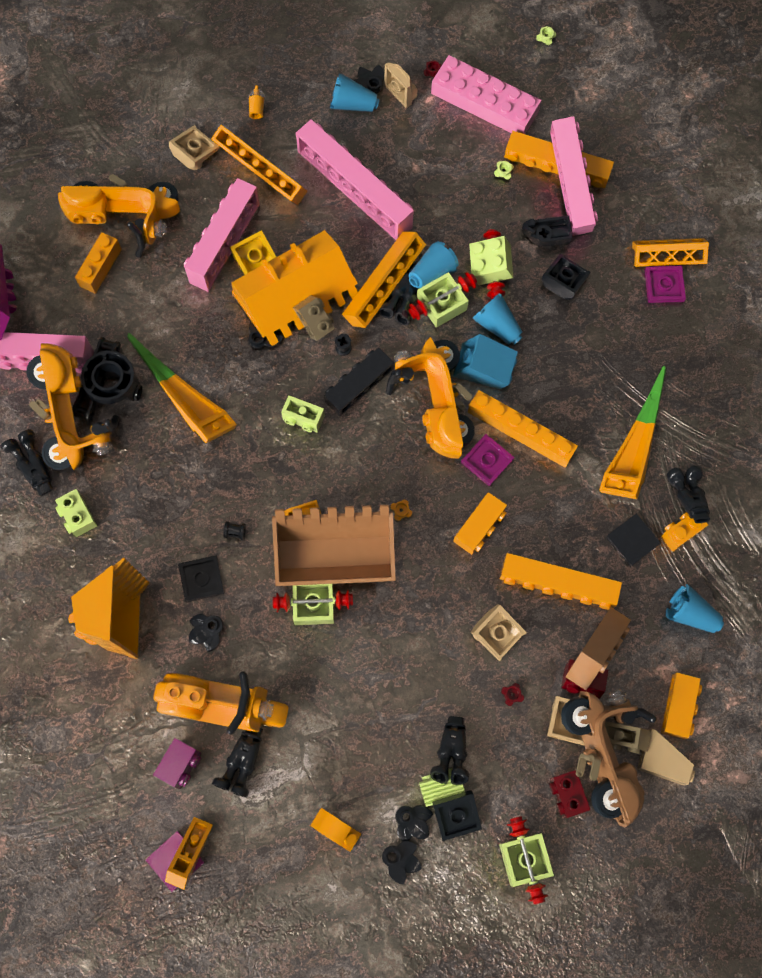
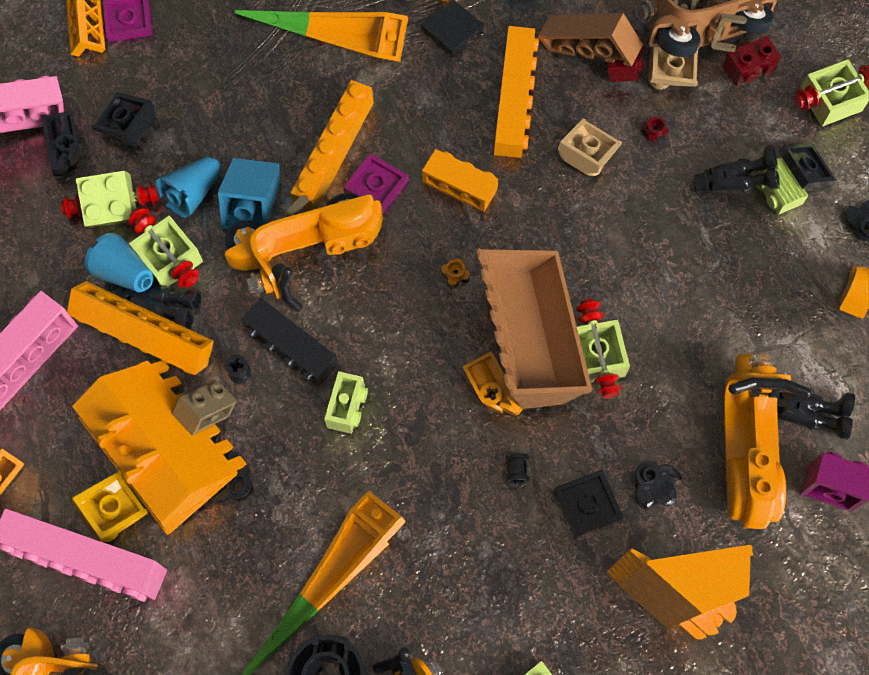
camera: 95 degrees left, 5 degrees down
black plate [395,805,433,841] -> none

